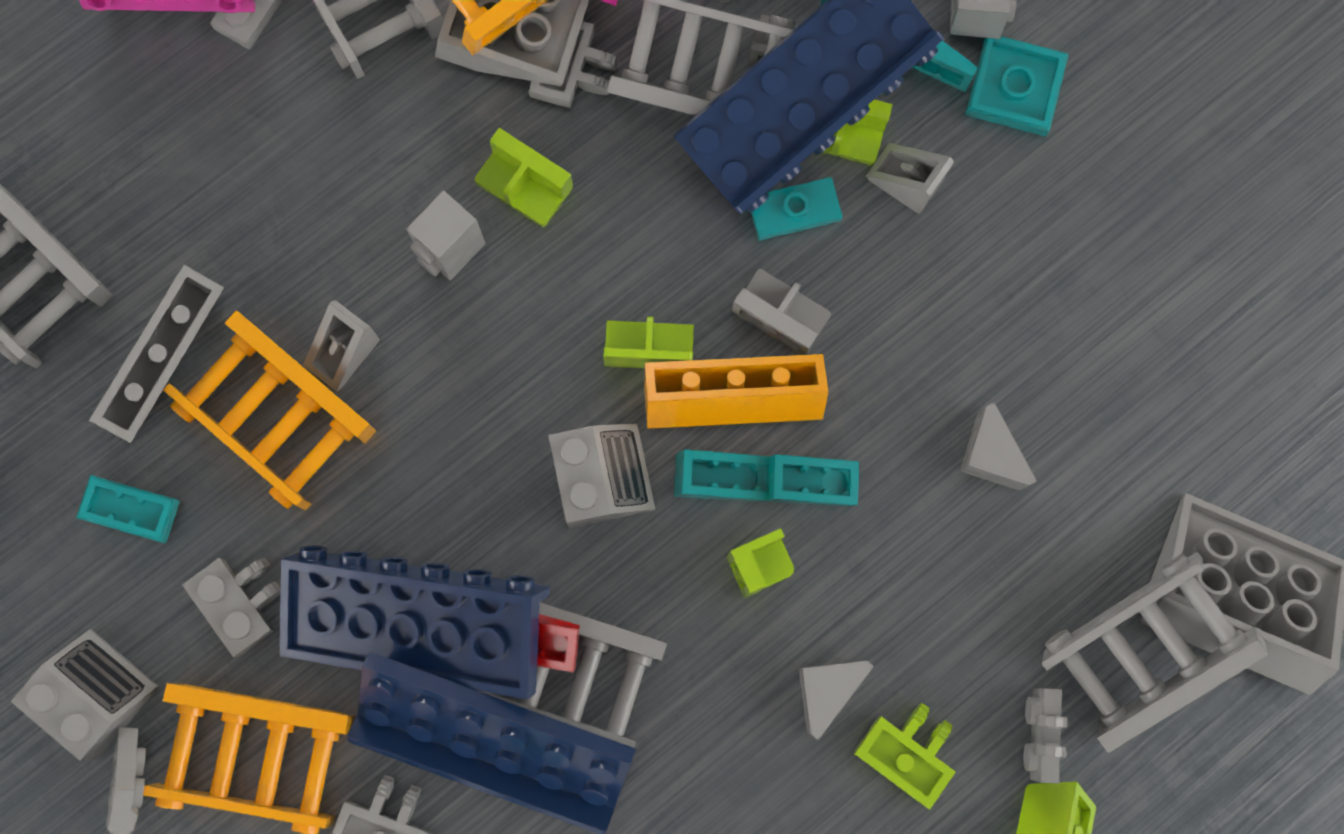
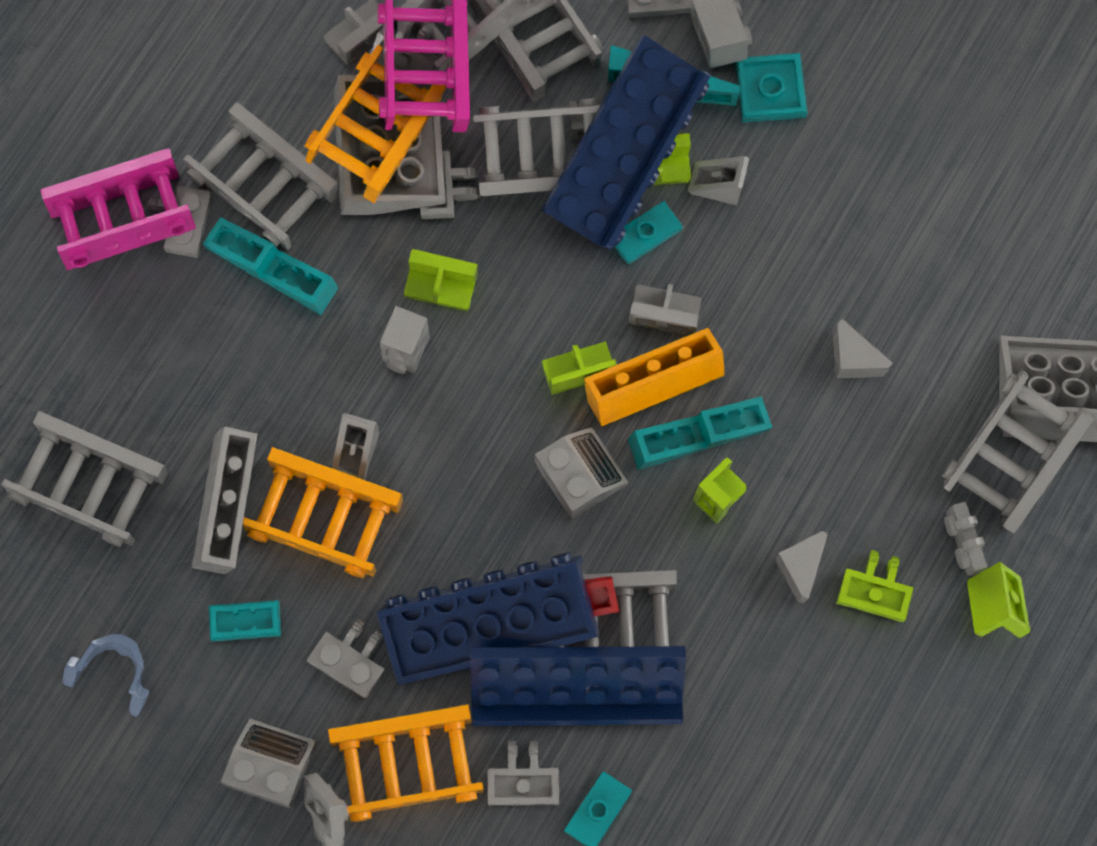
camera: 20 degrees left, 5 degrees down
none -> teal slope [203,217,339,315]

